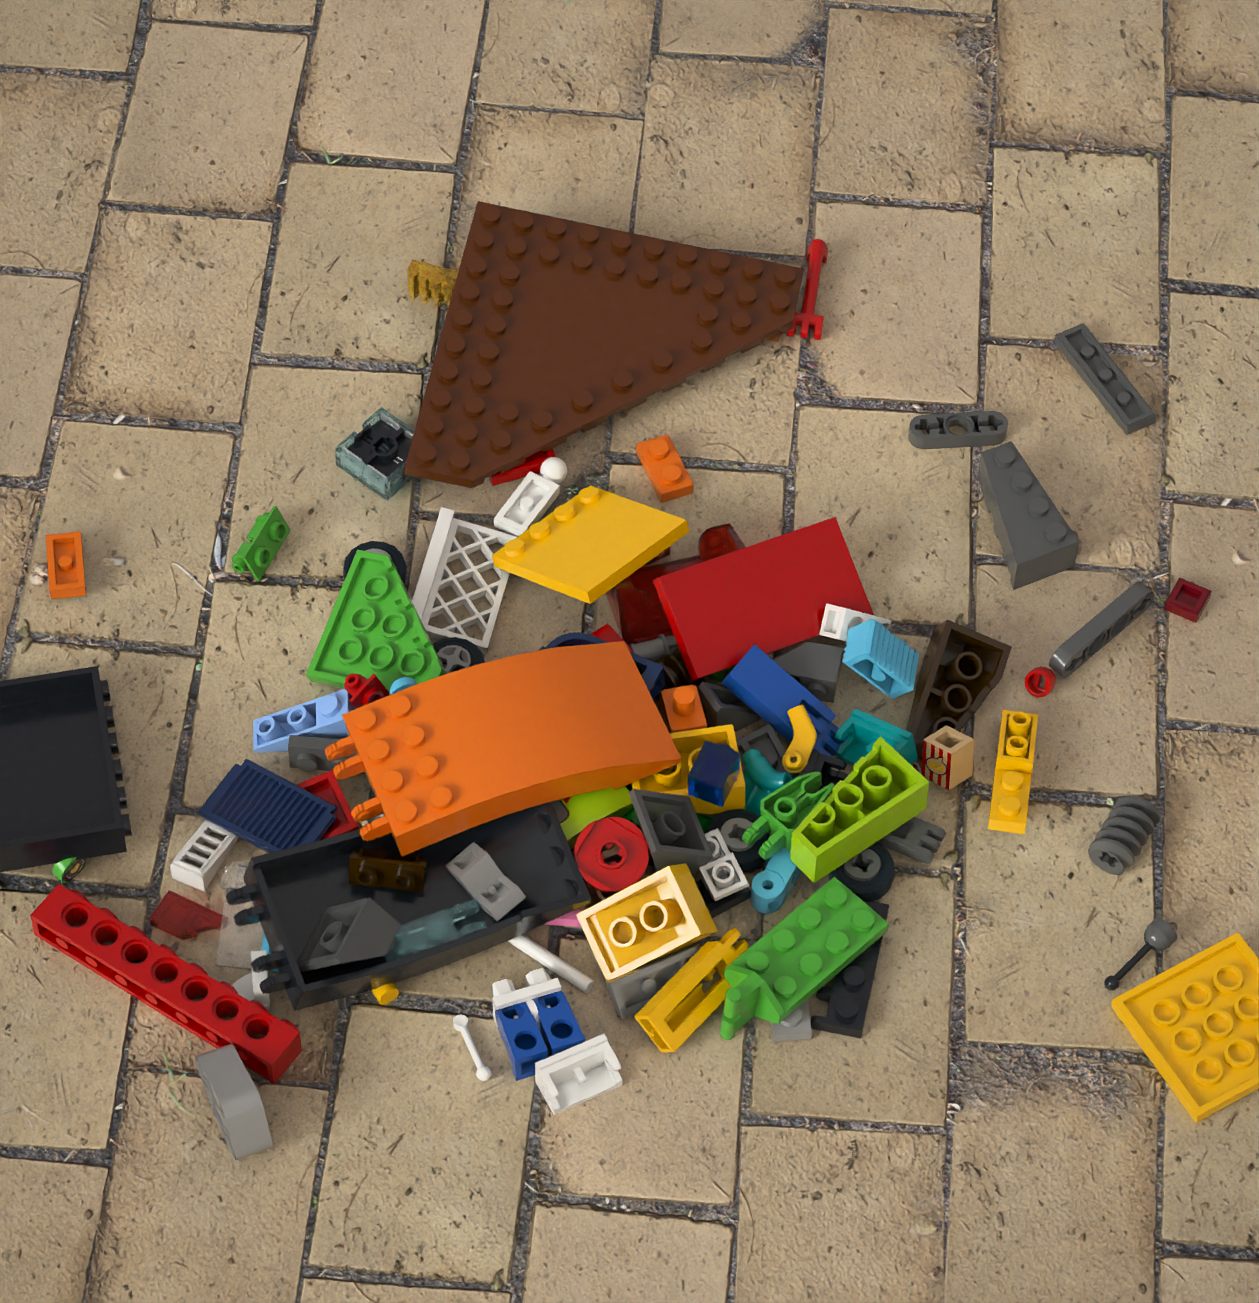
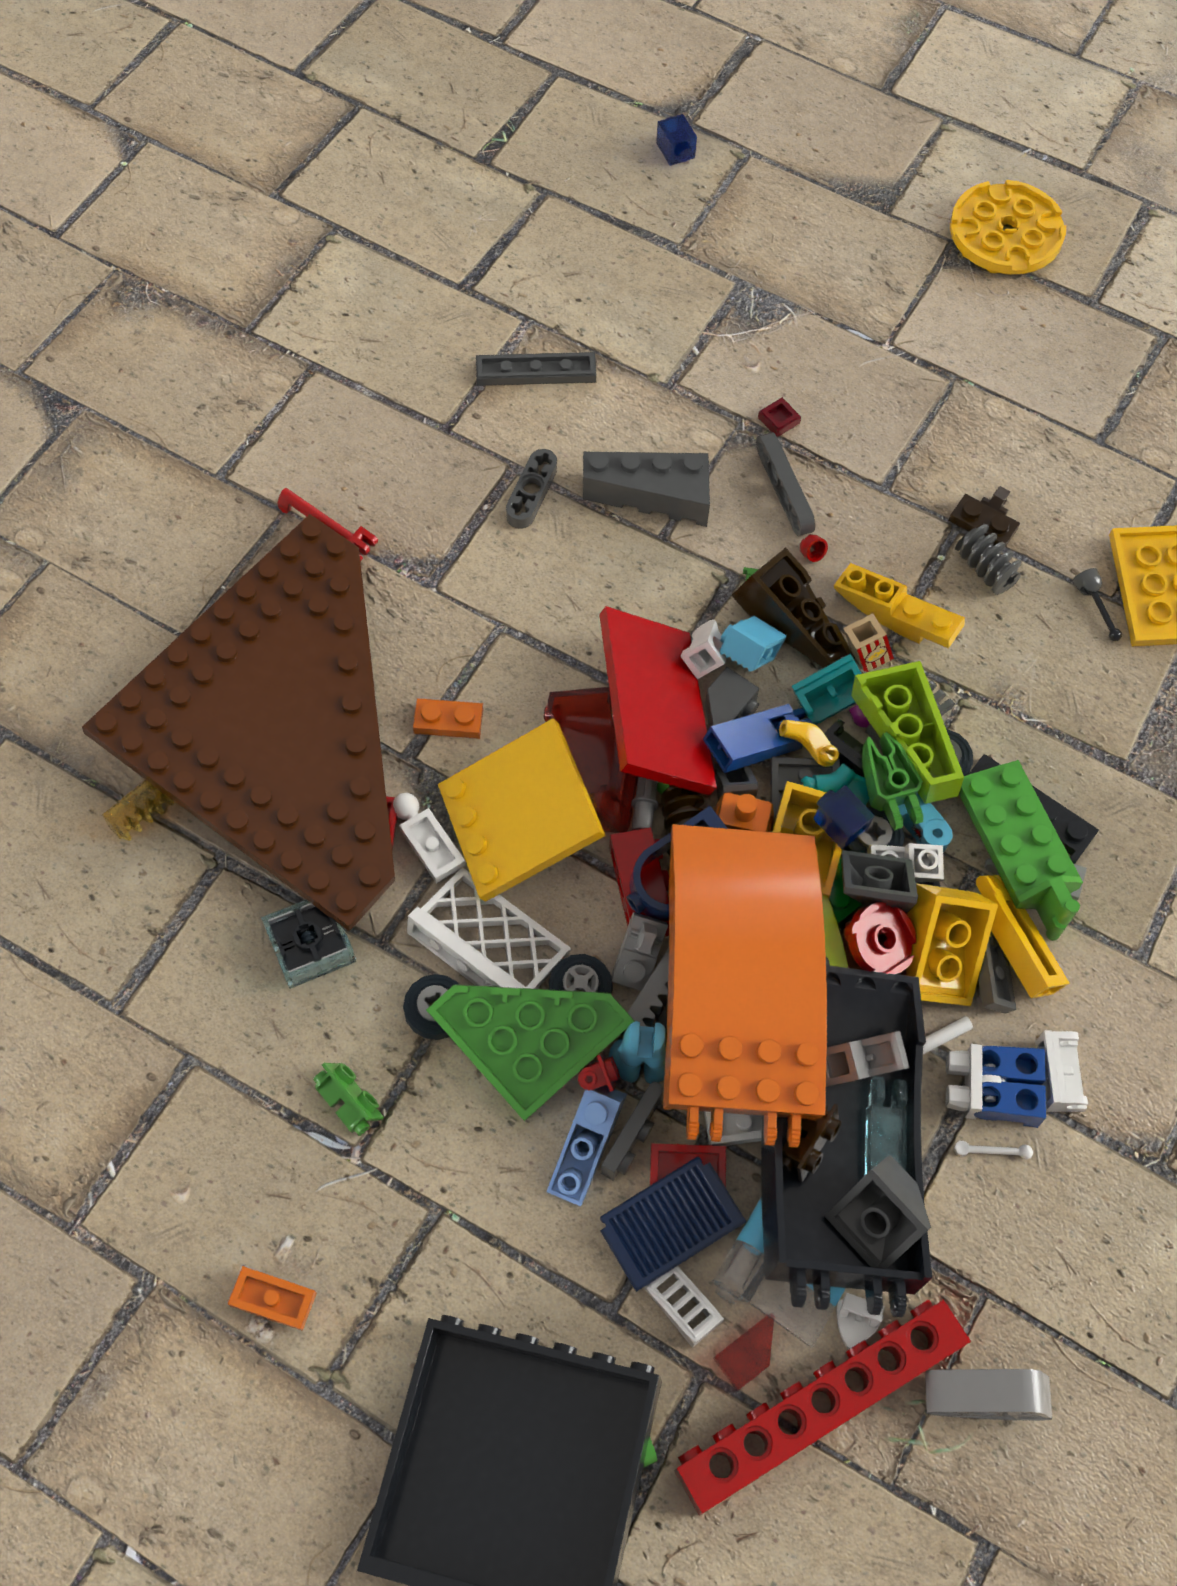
camera: 65 degrees left, 10 degrees up
none -> dark brown hinge [948,486,1020,550]

